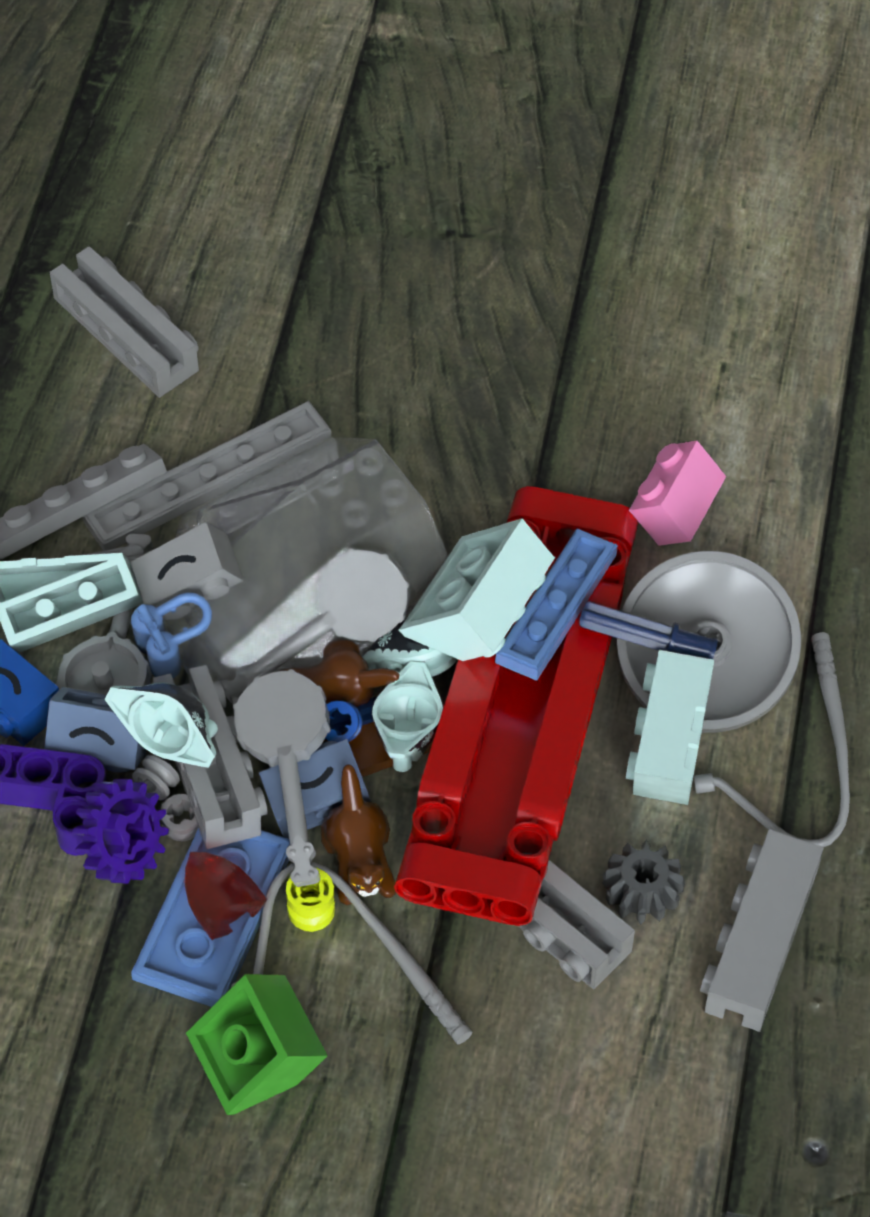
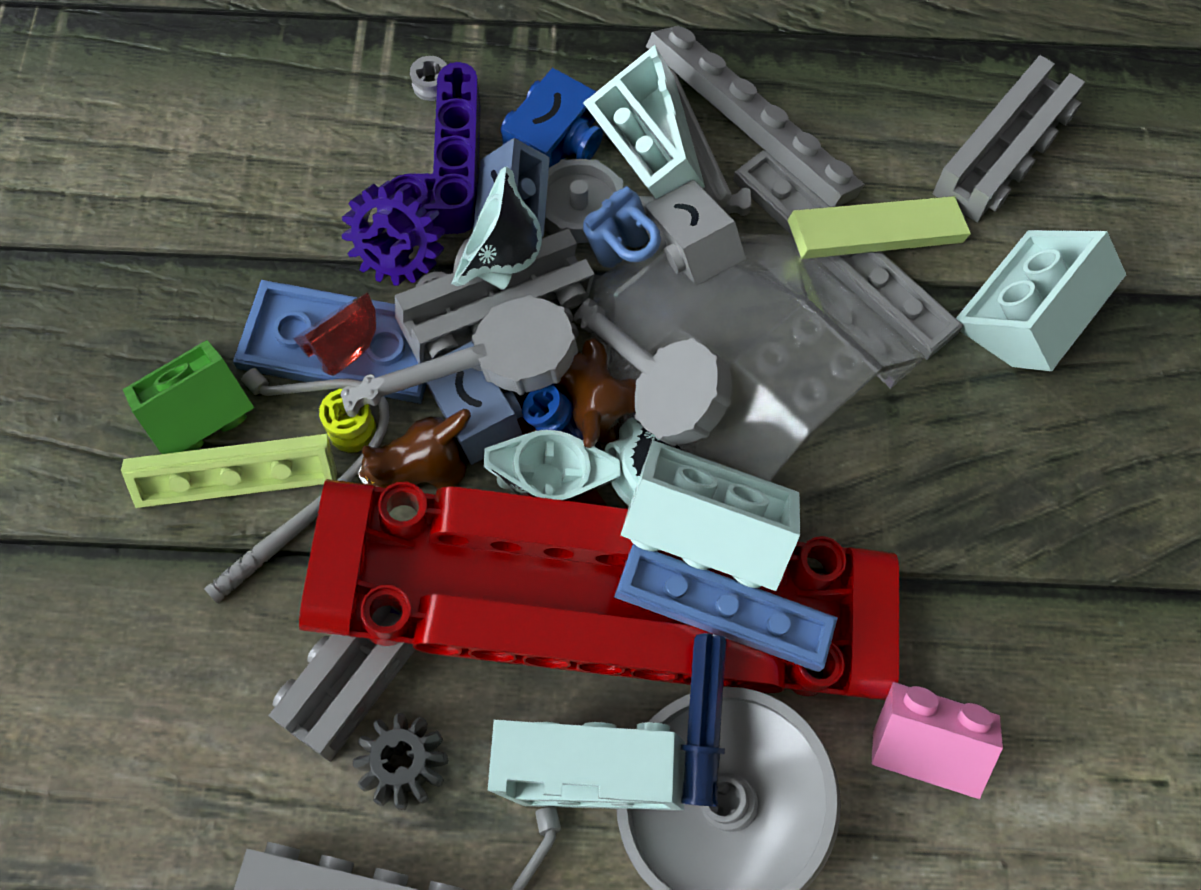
camera: 80 degrees right, 10 degrees up
none -> yellowish green tile [121,434,337,508]
none -> blue bush [563,118,603,160]
none -> yellowish green tile [788,196,971,259]
none -> light aqua slope [956,230,1126,372]

